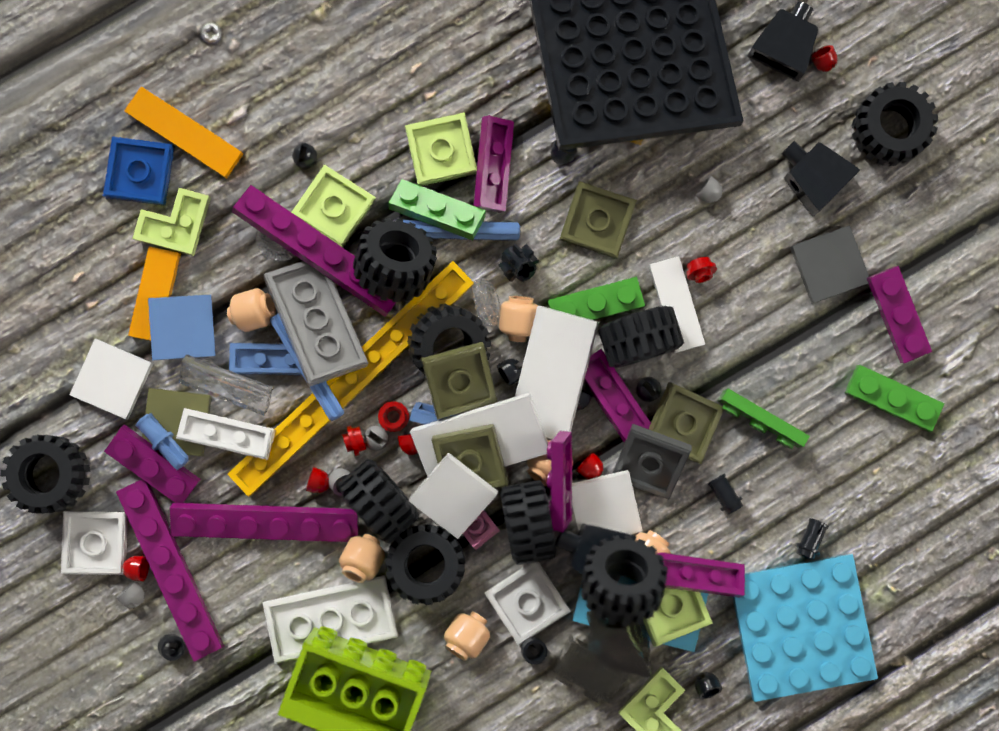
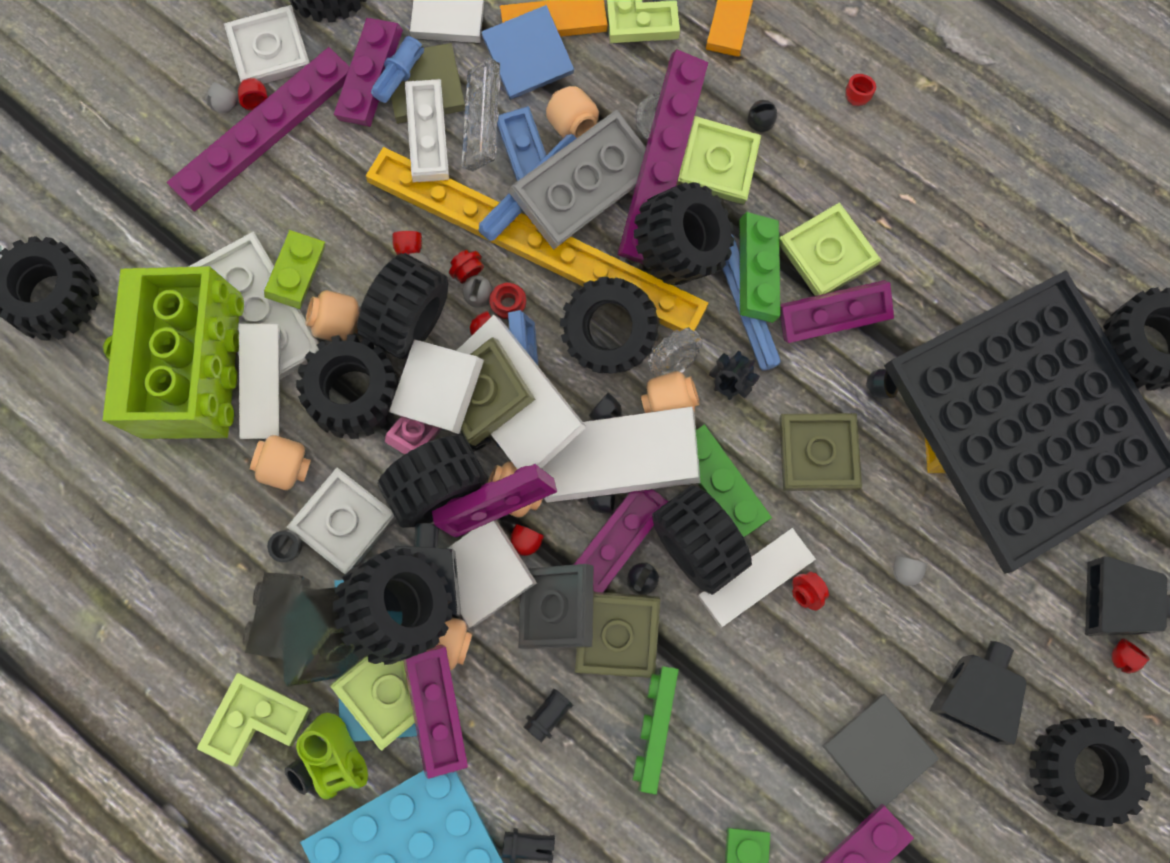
camera: 65 degrees right, 10 degrees down
black hinge [157,634,185,661] -> none
magenta plate [170,503,359,542] -> none
olive tile [421,342,498,420] -> none
none -> white tile [239,324,280,439]
none -> lime plate [264,230,325,310]
none -> lime piece [296,713,368,800]
none -> red hinge [845,74,877,106]

